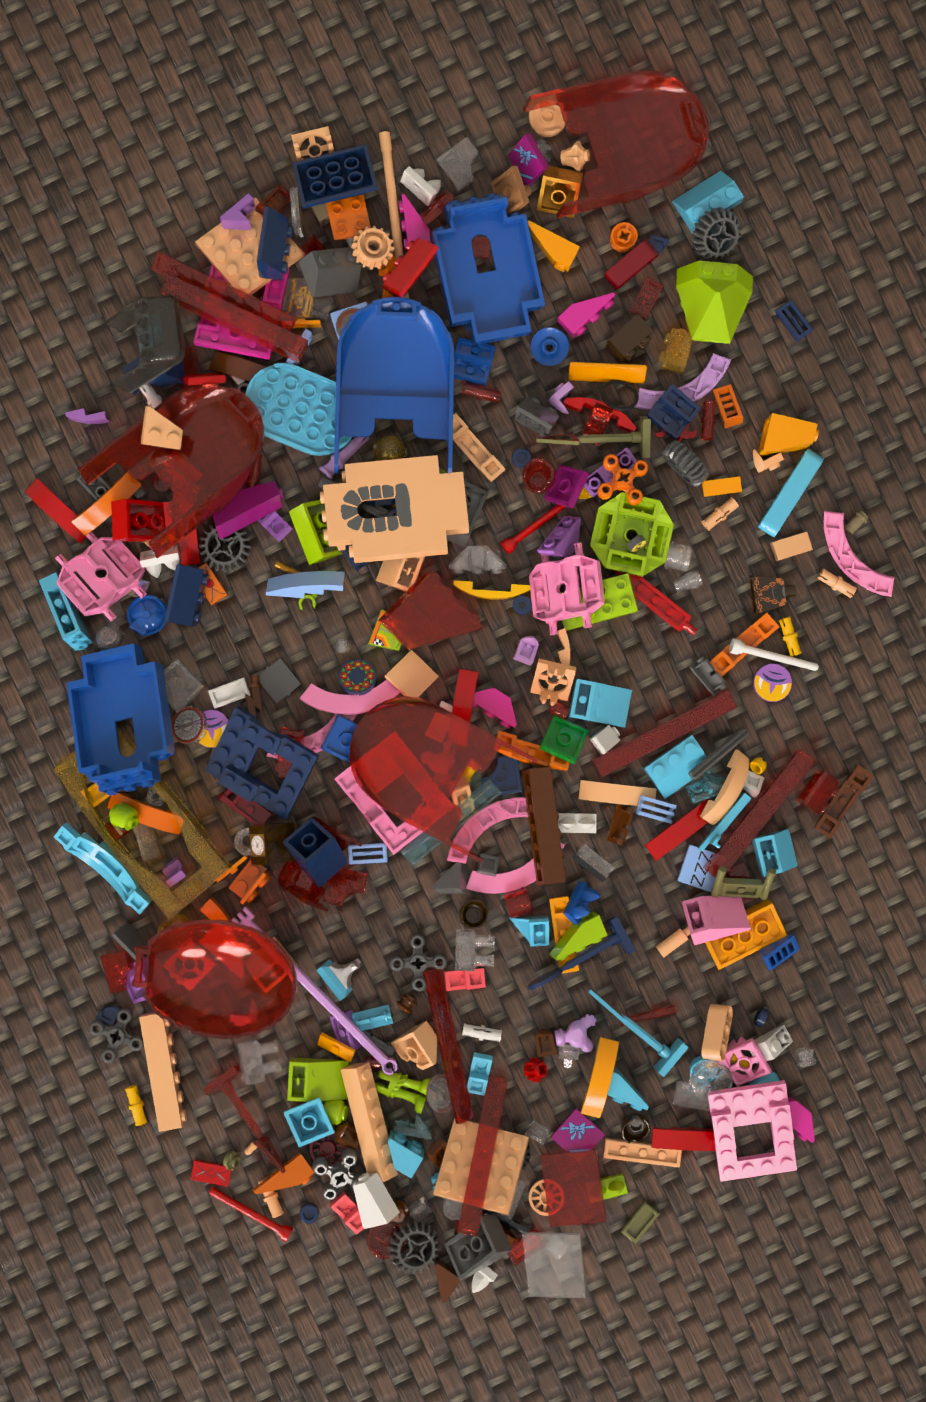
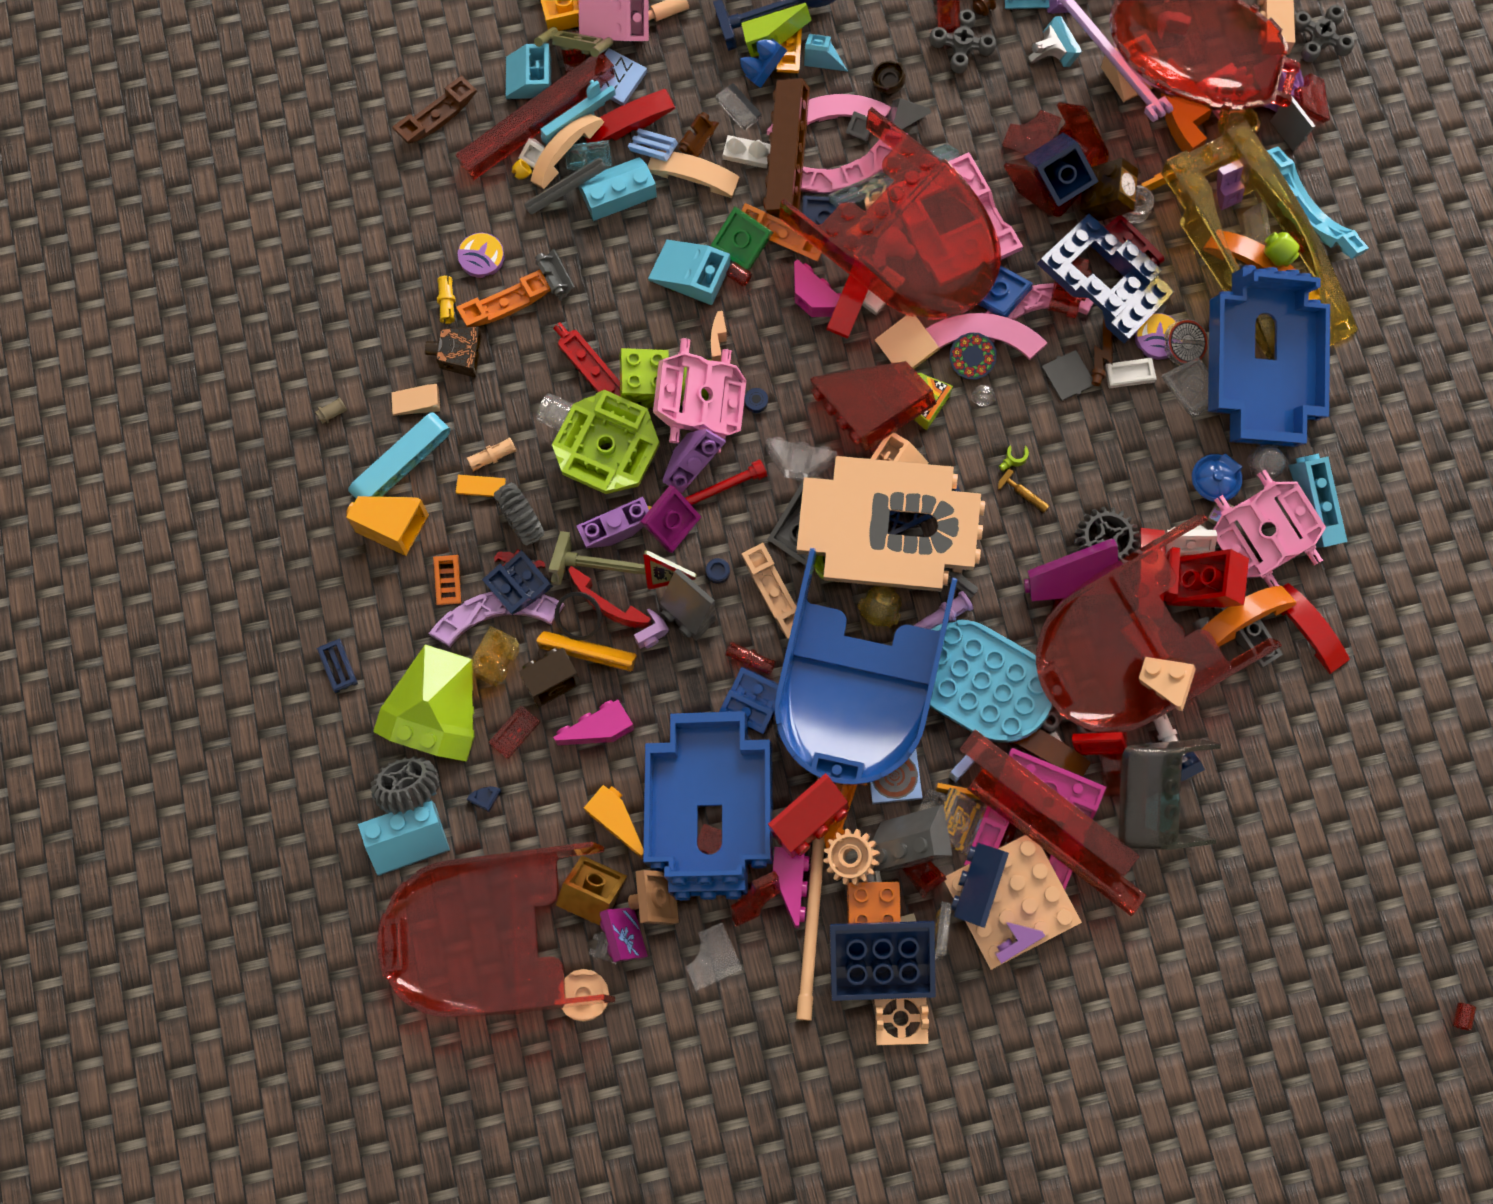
camera: 165 degrees left, 15 degrees down
medium lavender slope [65,408,110,424] -> none
dark blue tile [96,1006,122,1026] -> none
dark blue slope [164,564,210,626] -> none
orange tile [199,563,228,605] -> none
orange bracket [228,860,271,905] -> none
clear red tile [255,184,294,216] -> none
medium lavender slope [257,511,292,542] -> none
light blue slope [266,571,345,598] -> none
lime slope [289,499,349,565] -> none
light blue tile [348,843,388,864] -> none
white tile [400,166,441,207] -> none
coral slope [443,968,486,991] -> none
yellow slope [453,581,531,600] -> none
clear brick [455,929,495,971] -> none
clear red piece [504,887,533,919] -> none
lavender plate [513,636,539,666] -> none
clear red hair [522,457,556,494] -> none
light nougat piece [530,659,576,706] -> none
blue dish [531,327,569,366] -> none
light nougat rock [561,141,590,172] -> none
clear red slope [583,402,614,445] -> none
white slope [589,725,621,754] -> none
clear red tile [591,690,737,777] -> none
orange gear [597,454,648,505] -> none
dark red beam [604,239,659,290] -> none
orange wheel [610,222,638,253] -> none
dark grey tile [627,535,647,553] -> none
clear cone [673,570,703,592] -> none
clear red pin [700,400,716,441] -> none
white piece [729,638,819,671] -> none
light nougat plate [753,449,784,473] -> none
clear red slope [796,770,840,815] -> none
light nougat pin [817,568,857,598] -> none
bright pink tile [824,511,894,597] -> none

